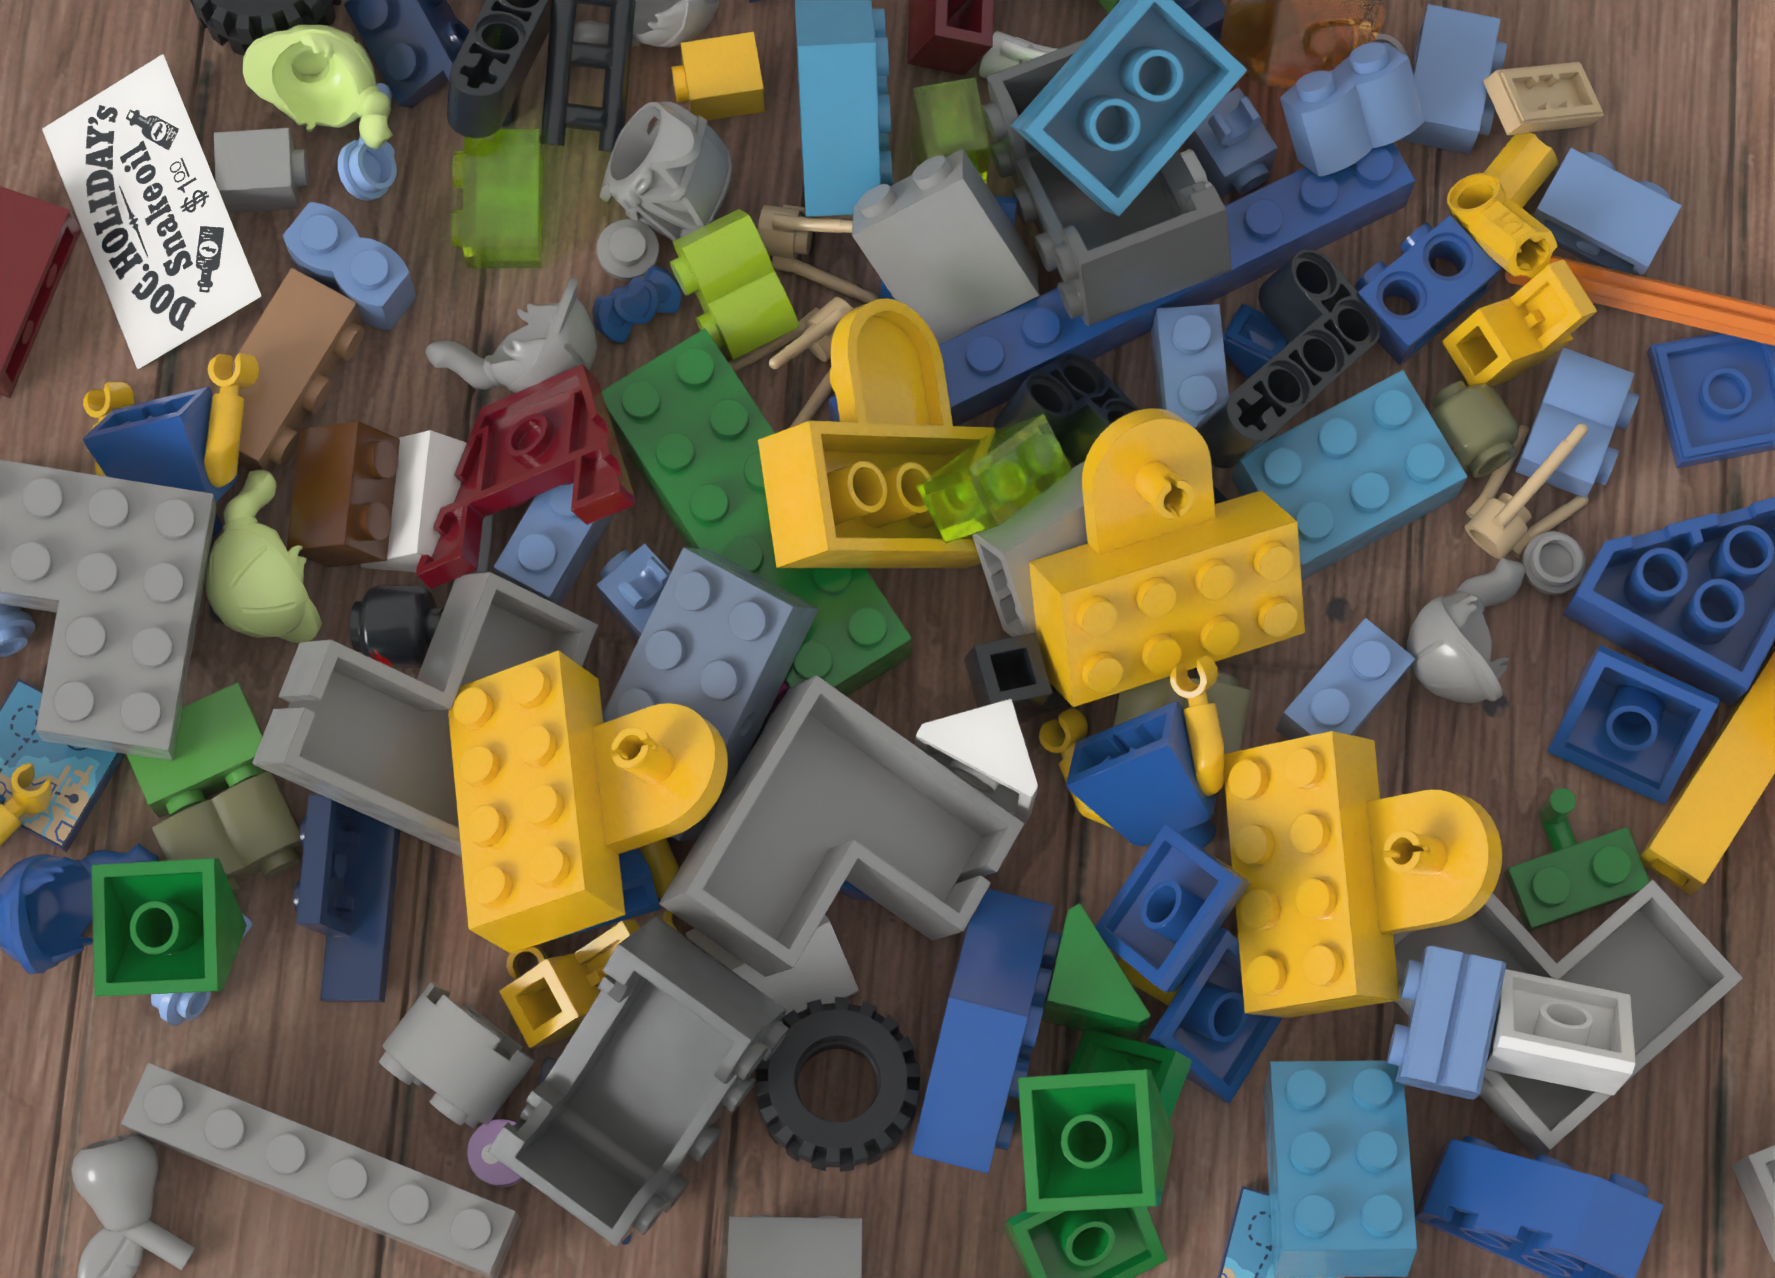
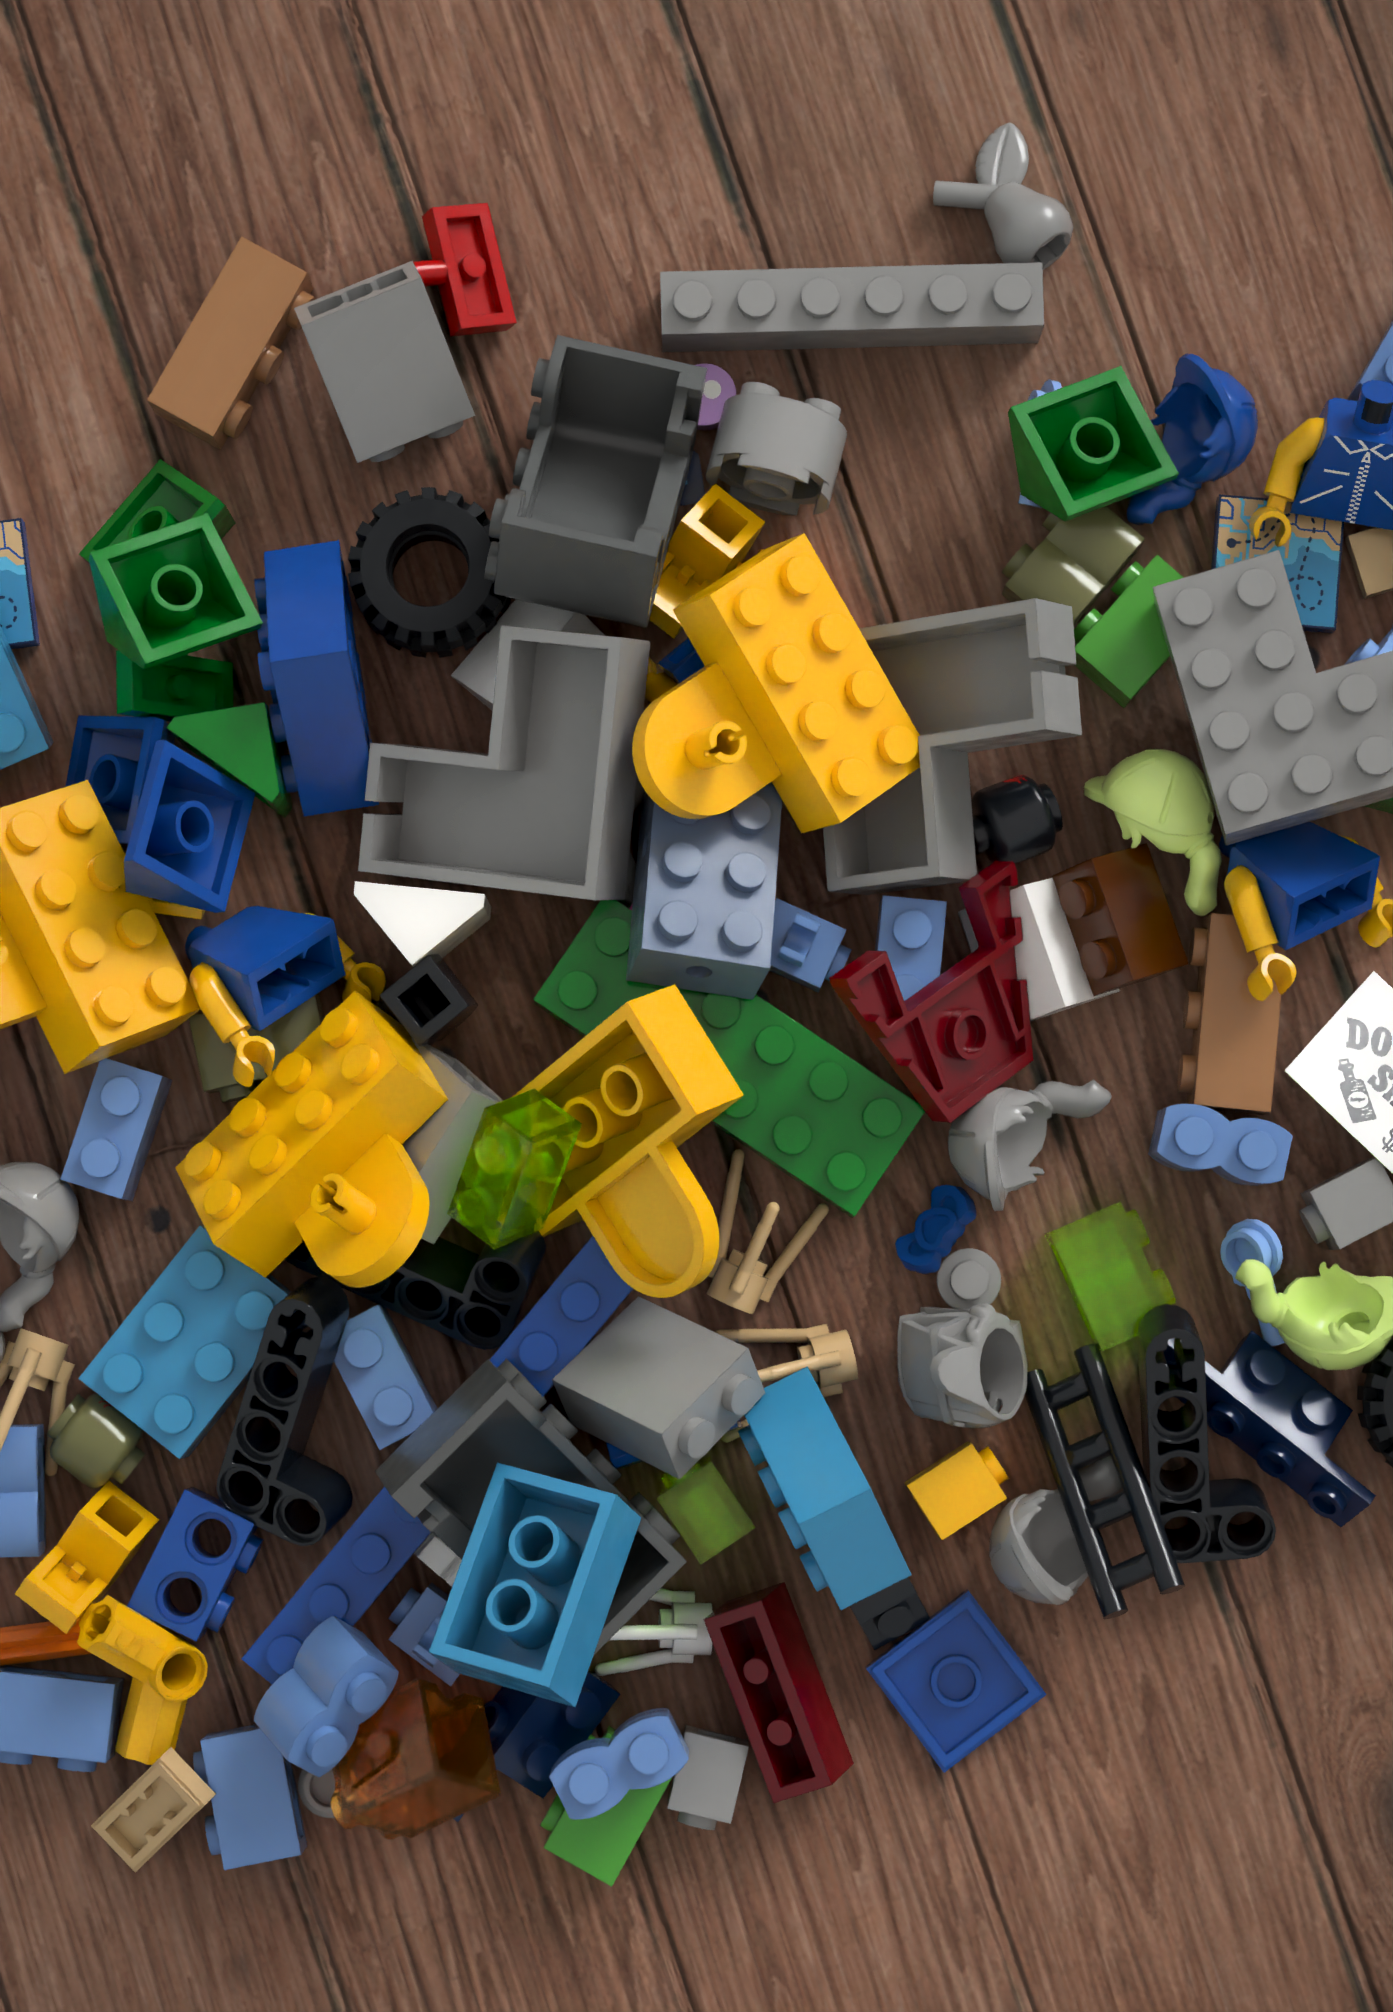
camera: 160 degrees right, 10 degrees up
dark blue bracket [294,795,401,1003] -> none
lime brick [670,209,800,360] -> none
blue slope [1223,303,1289,379] -> none

